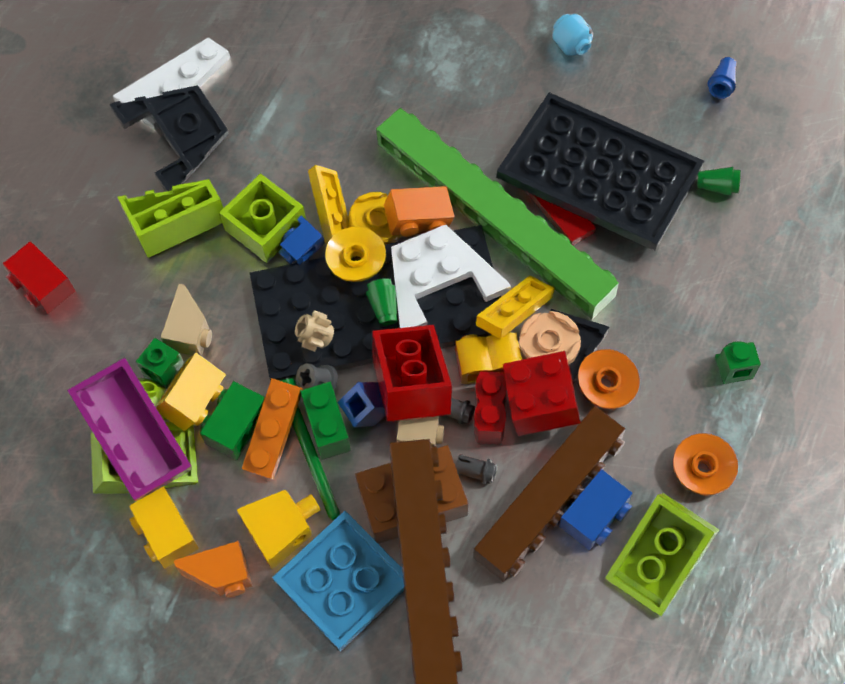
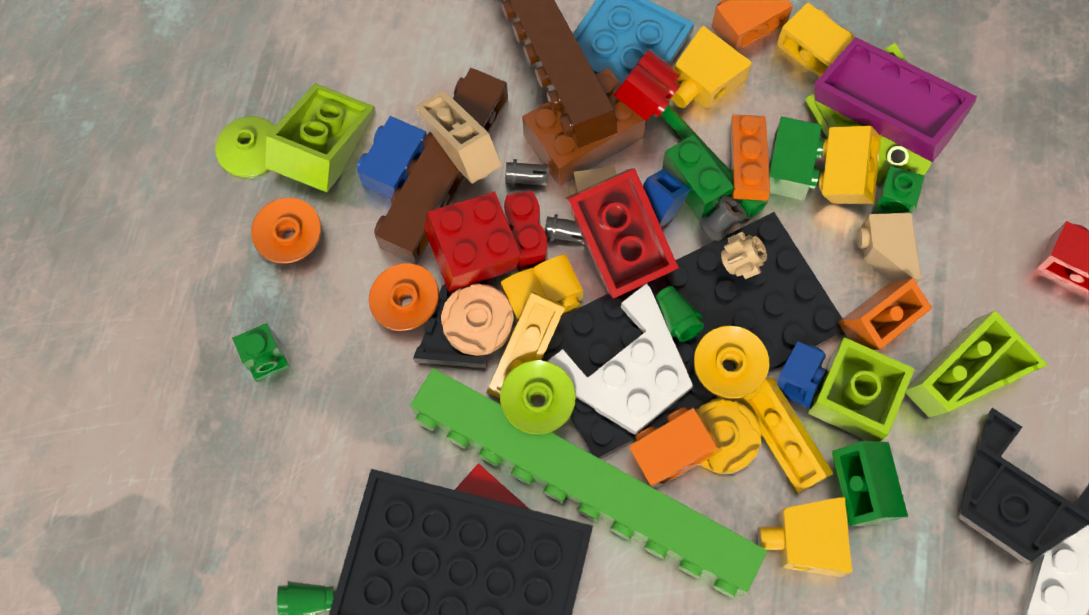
camera: 165 degrees right, 5 degrees up
none -> lime dish [215,116,275,178]
none -> tan slope [415,90,502,183]
none -> lime dish [500,360,575,435]
none -> red brick [614,48,681,121]
none -> yellow torso [757,497,852,577]
none -> green brick [832,441,908,526]
none -> orange brick [838,278,932,350]

